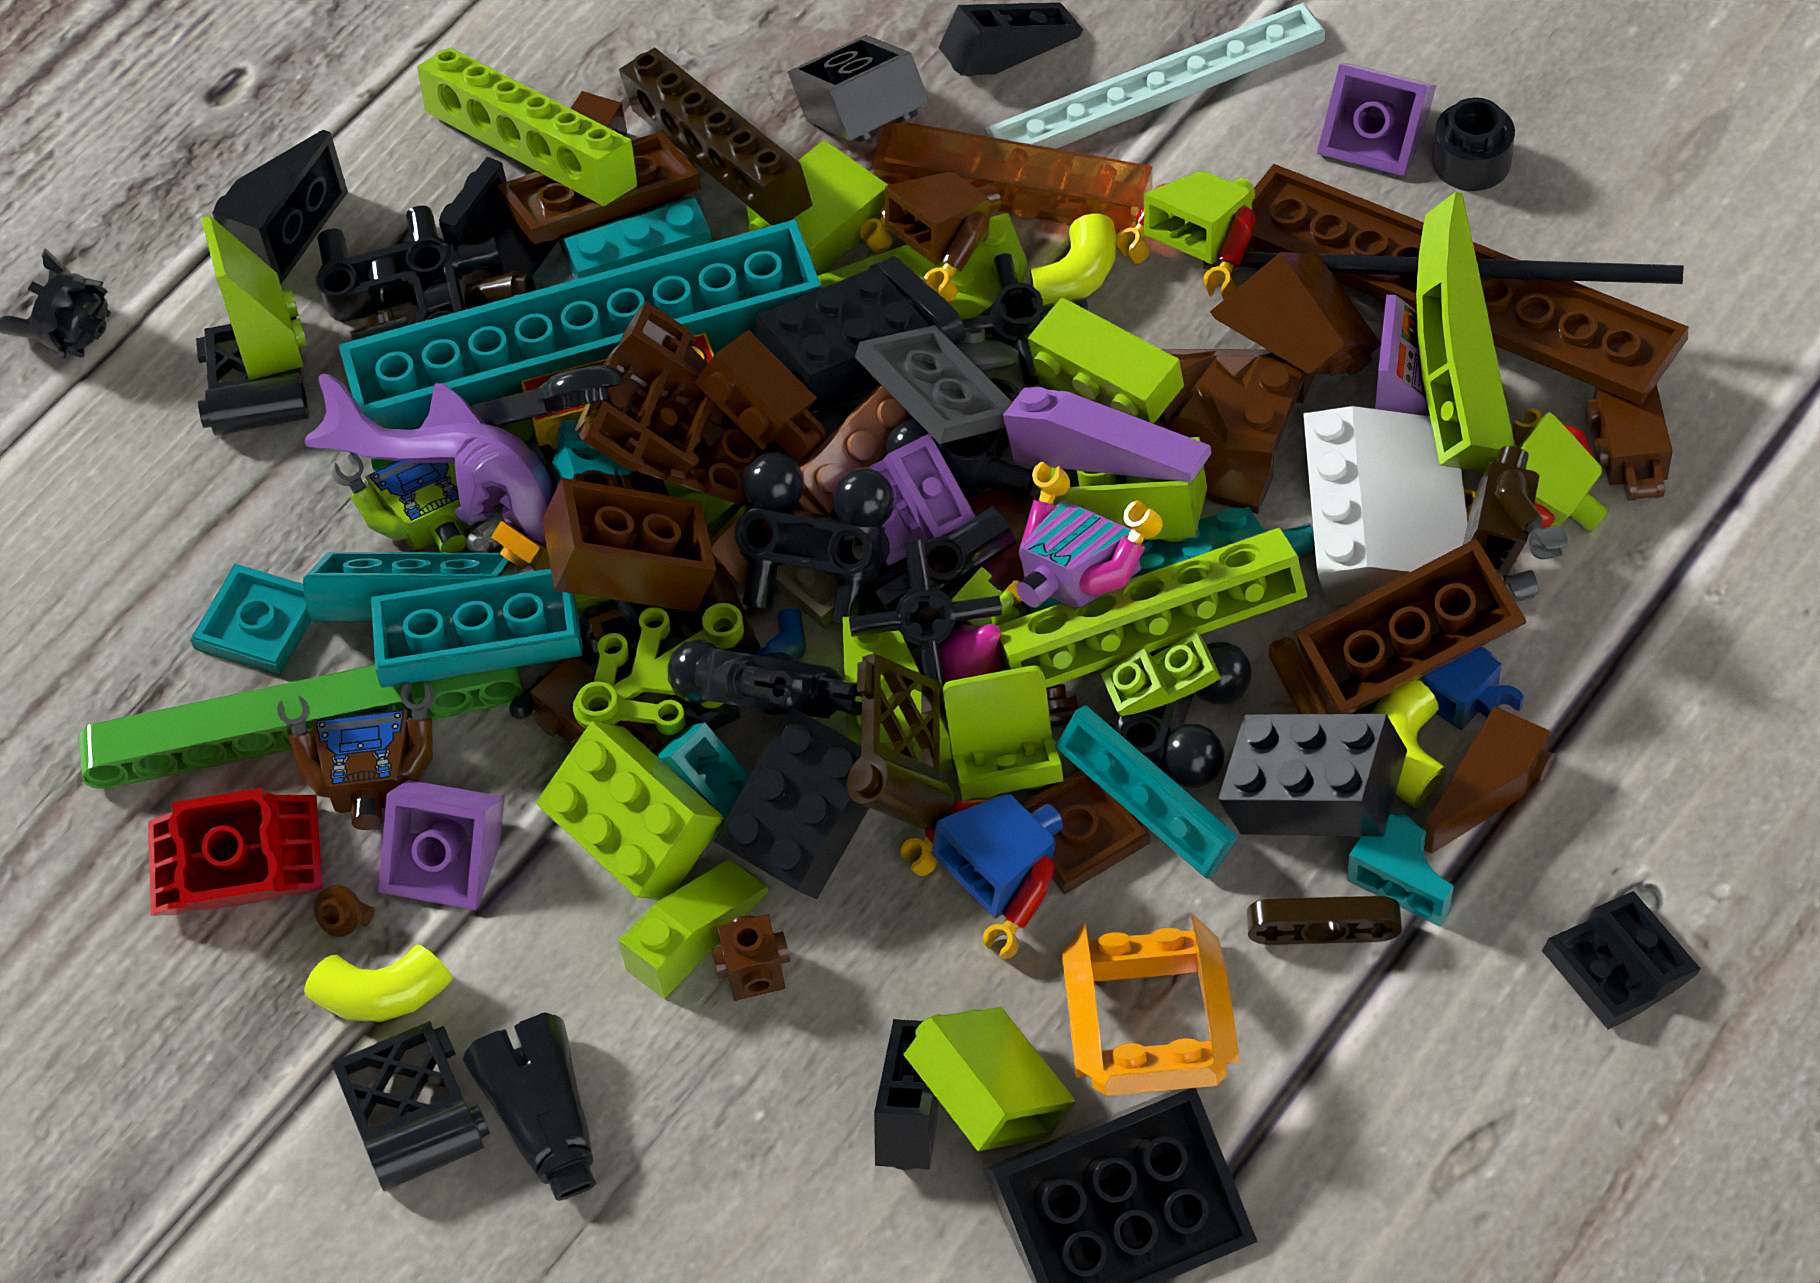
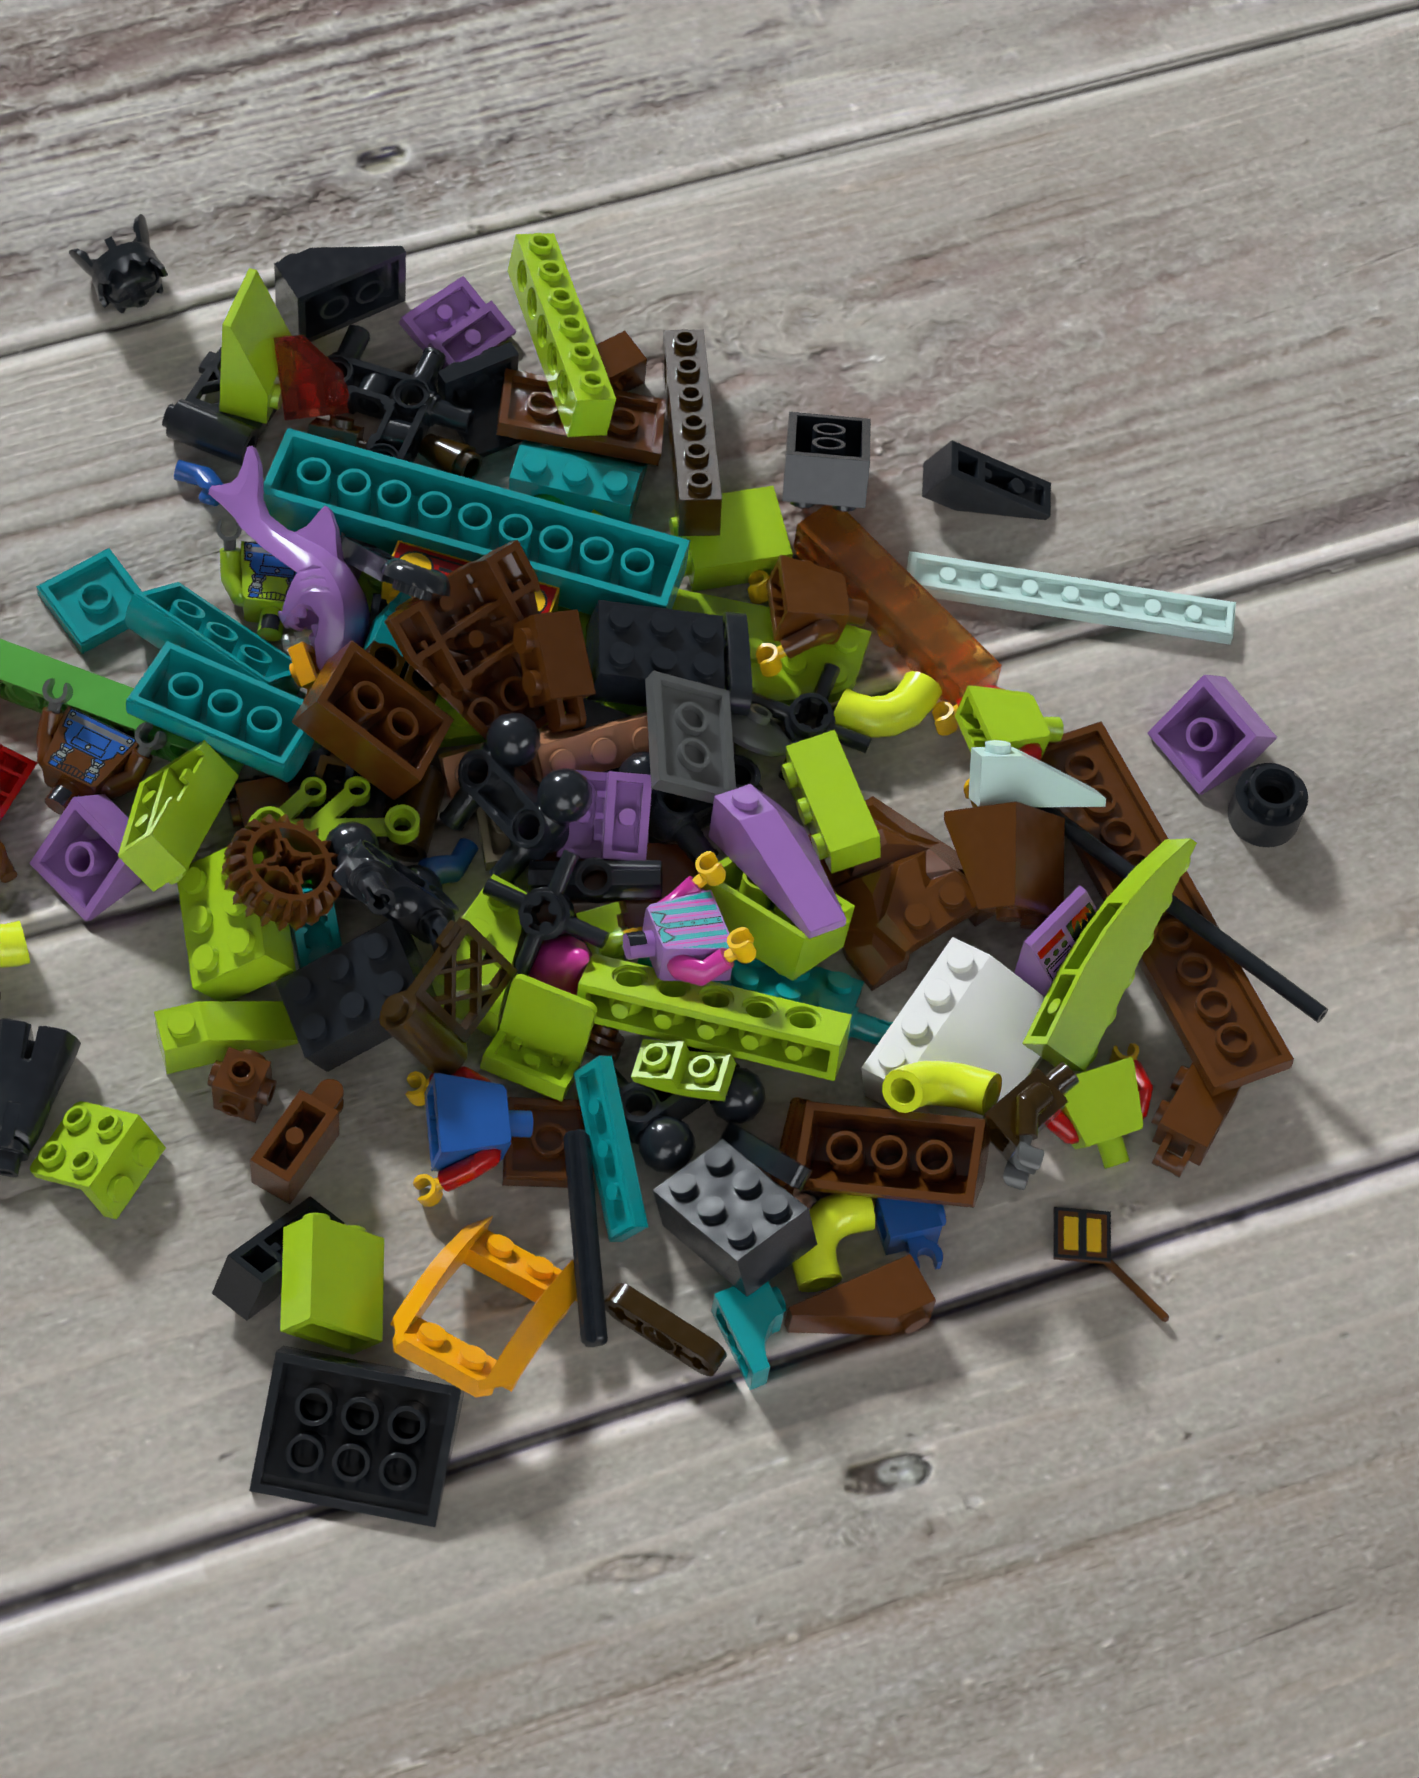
camera: 20 degrees right, 5 degrees up
black slope [1542,891,1701,1030] -> none
none -> lime bracket [29,1101,166,1220]
none -> lime wedge [118,740,239,892]
none -> blue arm [174,460,224,506]
none -> reddish brown gear [221,814,342,931]
none -> reddish brown brick [250,1079,344,1204]
none -> clear red slope [274,335,349,421]
none -> medium lavender slope [399,276,517,369]
none -> black axle [563,1129,608,1347]
none -> black beam [718,1121,812,1191]
none -> neon yellow cylinder [882,1061,1002,1116]
none -> light aqua slope [969,740,1106,807]
none -> piece [1053,1207,1169,1322]

